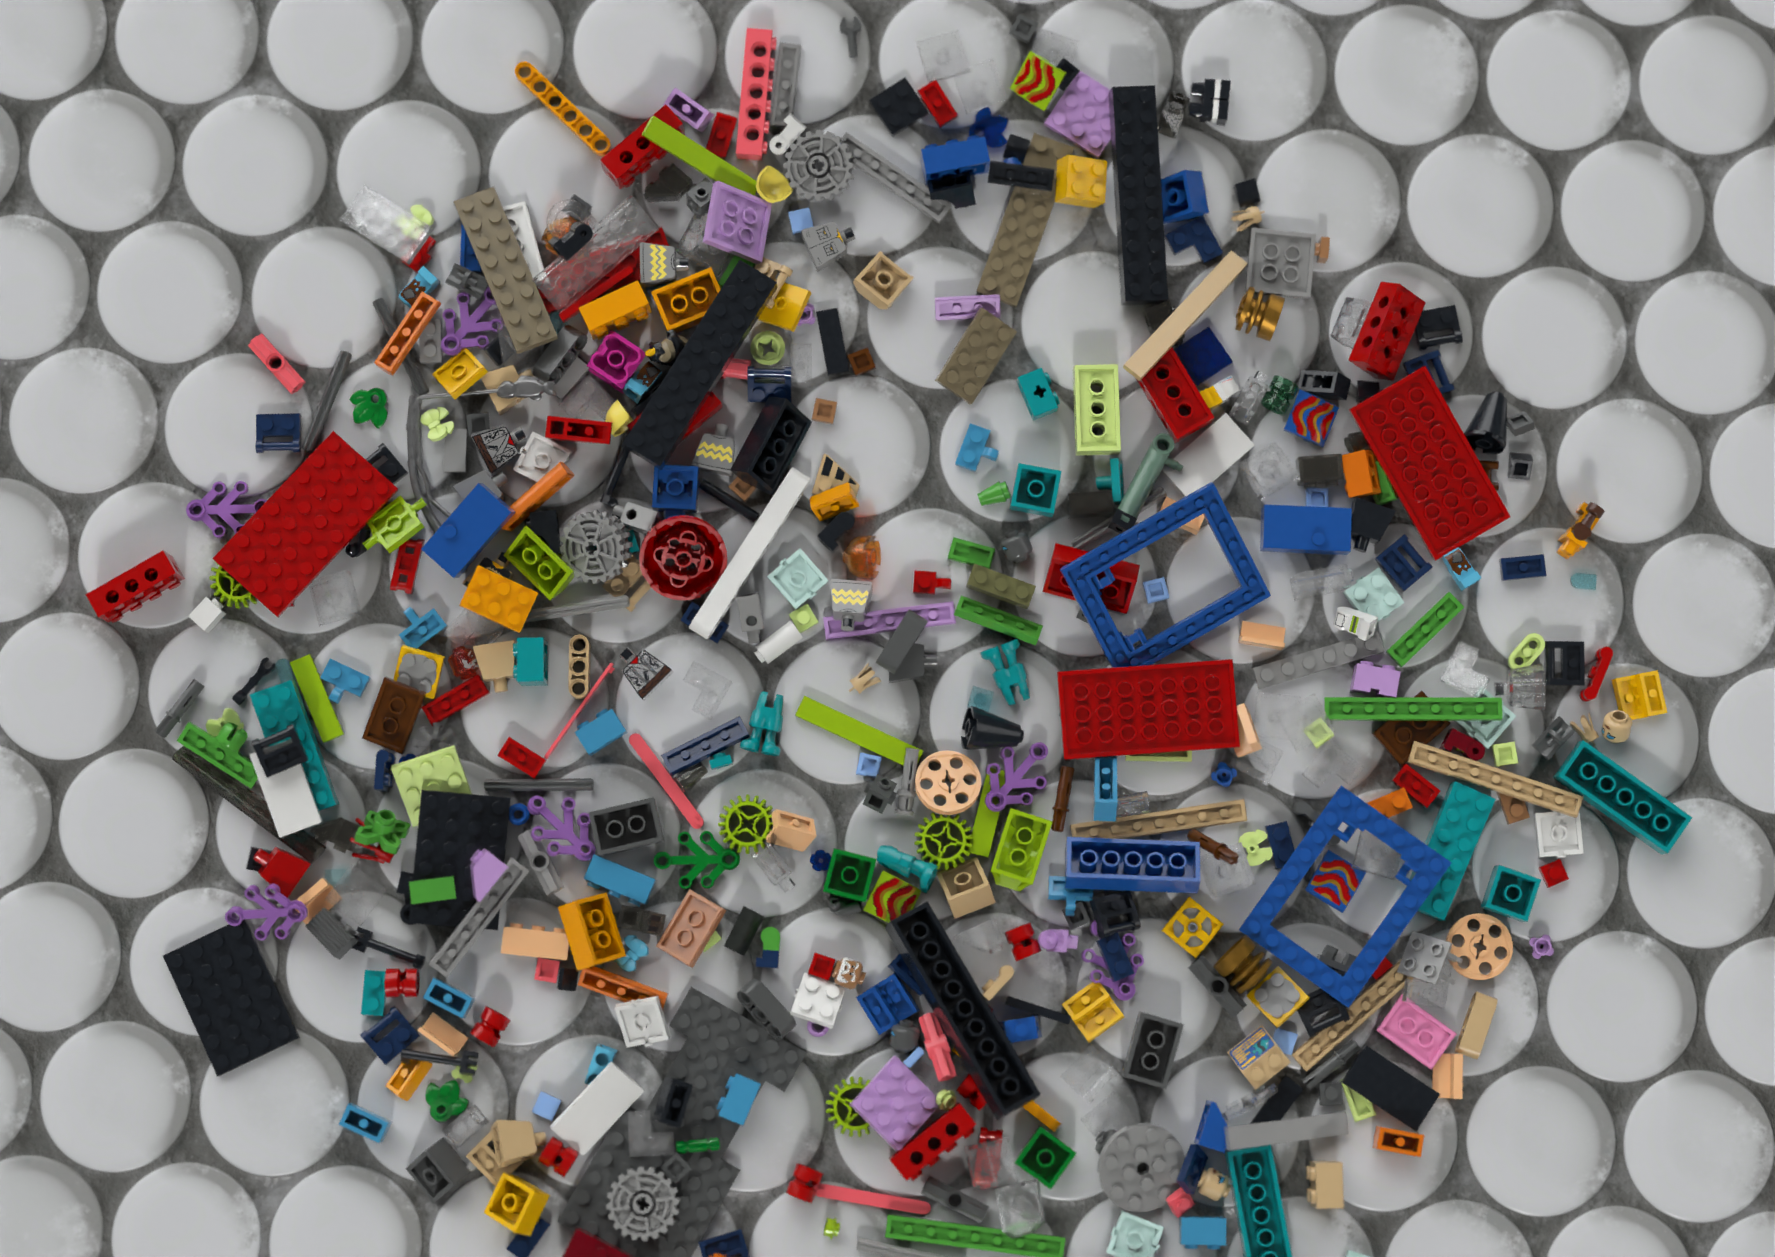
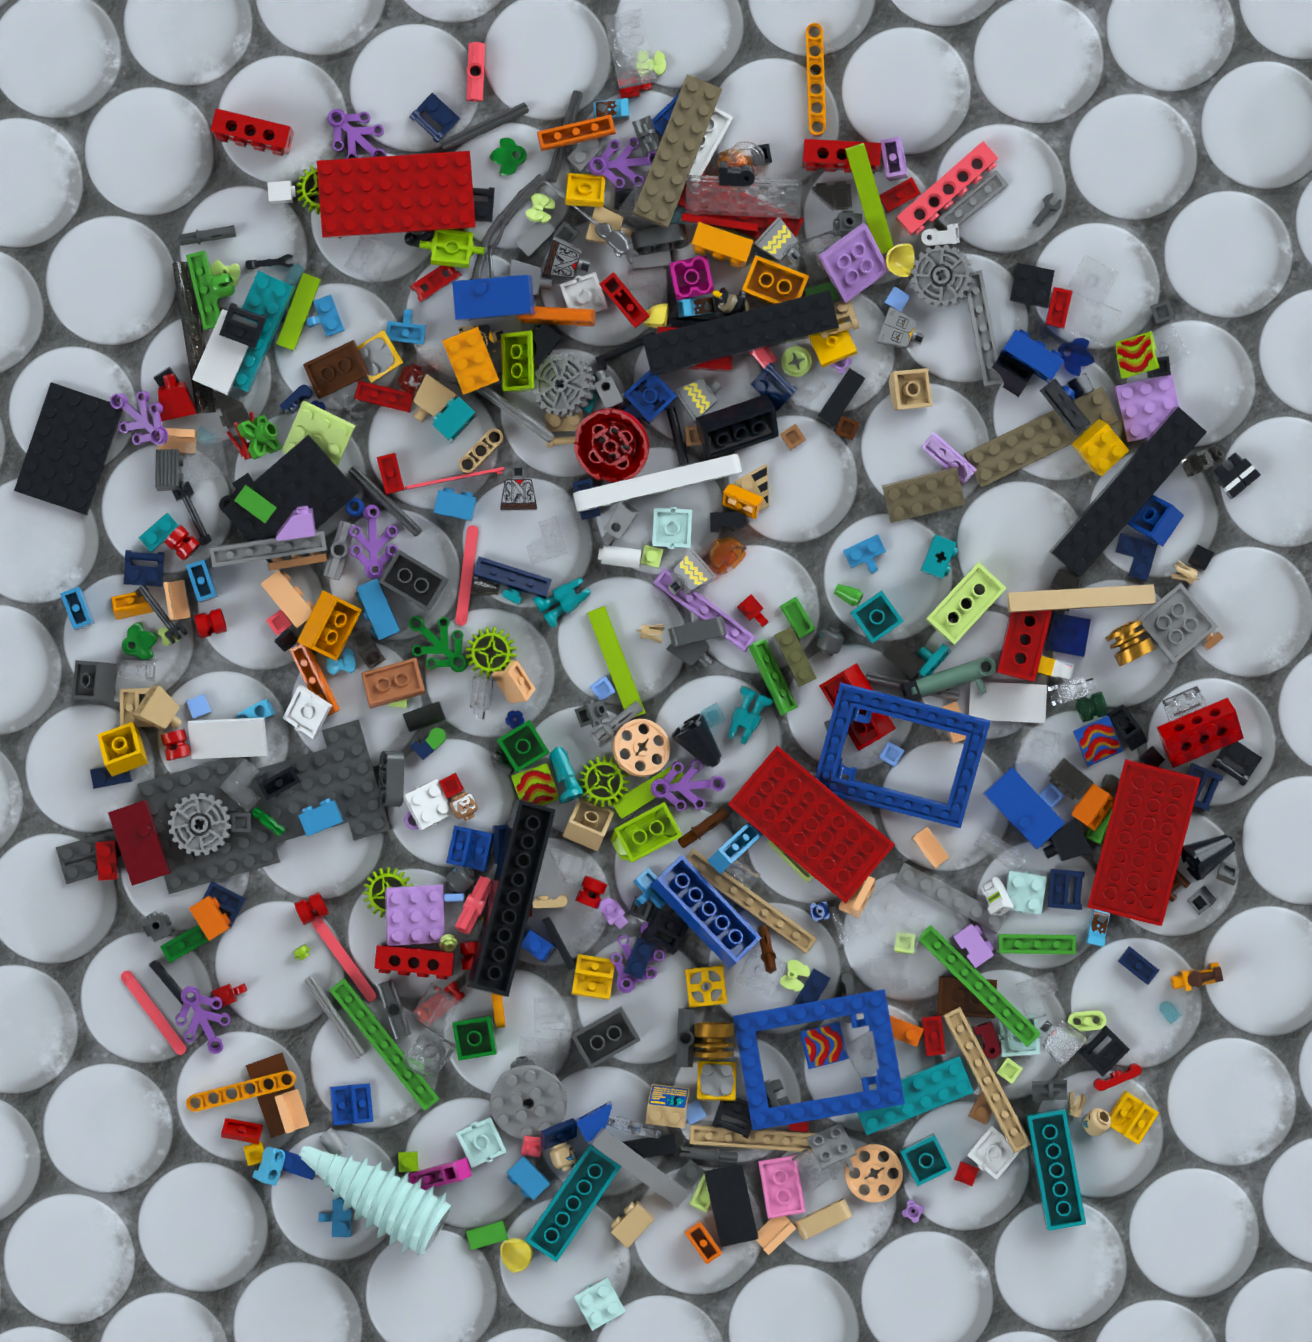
camera: 50 degrees right, 5 degrees up
none -> medium nougat plate [267,551,327,571]

